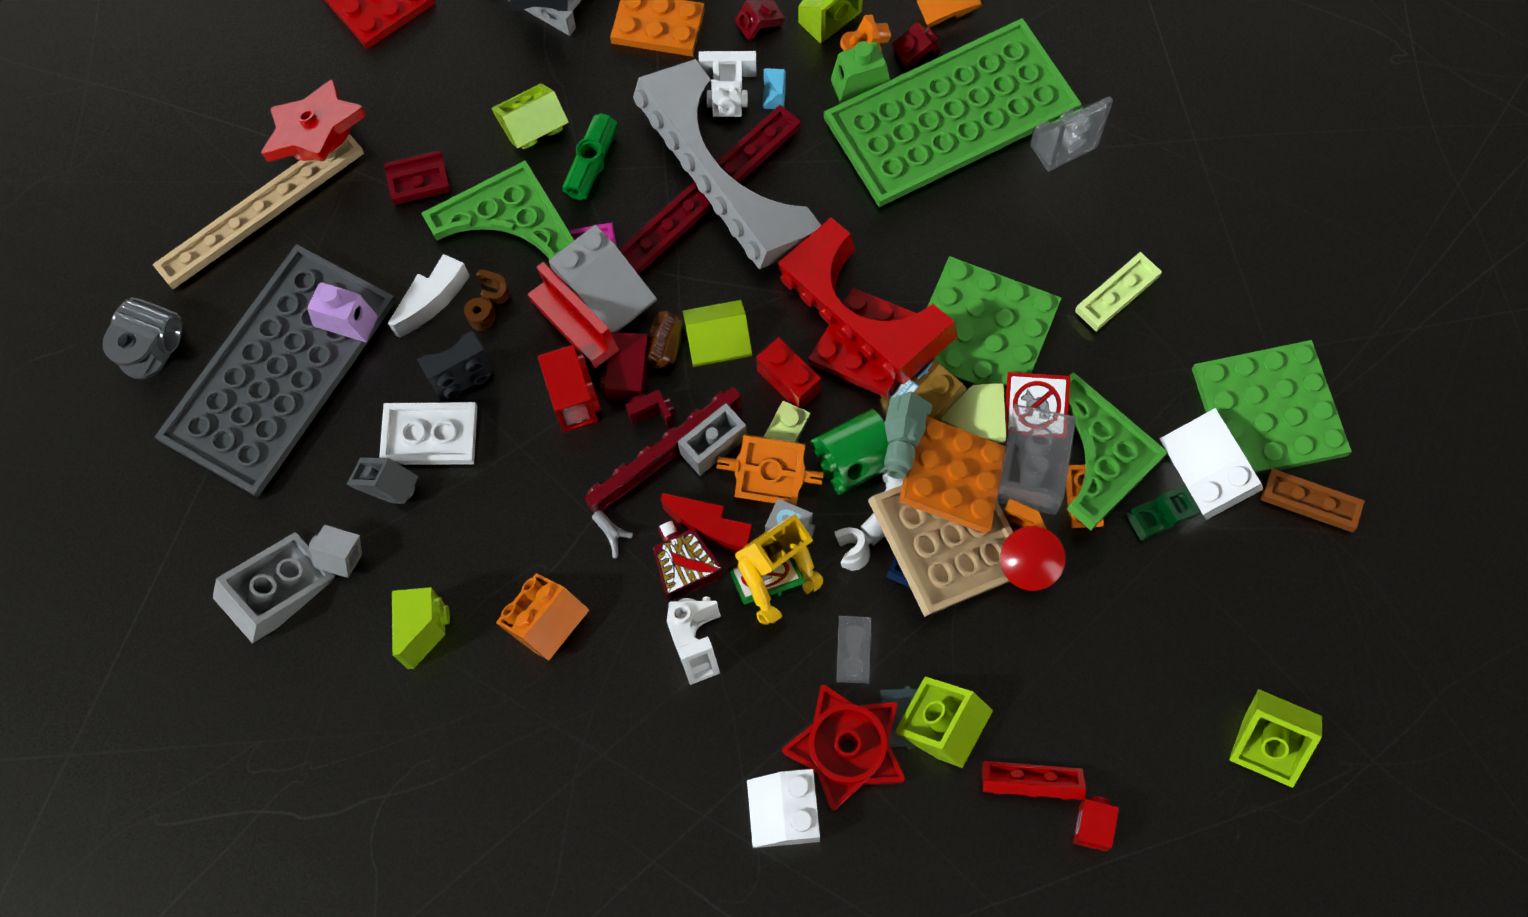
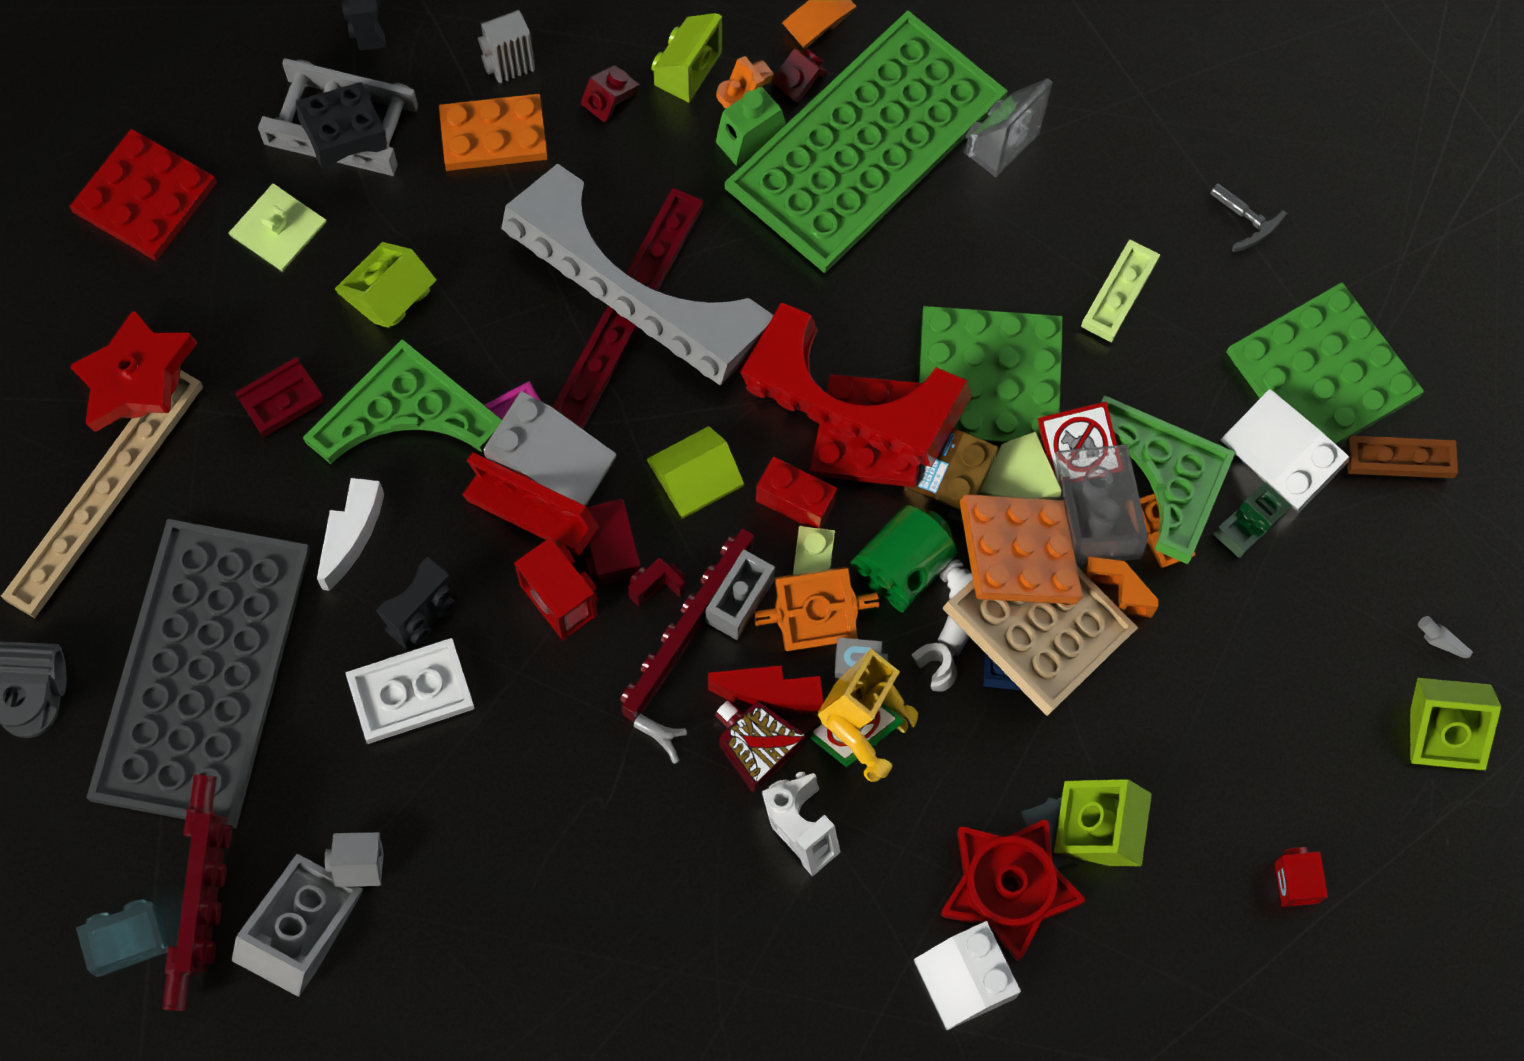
camera: 25 degrees left, 0 degrees up
lavender torso [307,283,378,342] -> none
dark grey slope [346,457,419,504] -> none
lime slope [392,587,450,669] -> none
reddish brown leg [464,269,511,331] -> none
orange slope [496,573,589,661] -> none
green piece [562,113,618,201] -> none
reddish brown piece [645,311,686,369] -> none
white tile [699,51,757,117] -> none
medium azure slope [762,68,786,109] -> none
clear plate [836,616,871,684] -> none
sand green piece [884,391,932,479] -> none
red plate [982,761,1086,800] -> none
red dish [1000,526,1065,591] -> none
none -> clear light blue brick [76,899,170,977]
none -> dark red plate [162,775,232,1011]
none -> yellowish green piece [229,184,327,272]
none -> dark grey piece [1210,183,1288,252]
none -> light grey bar [1418,616,1473,658]

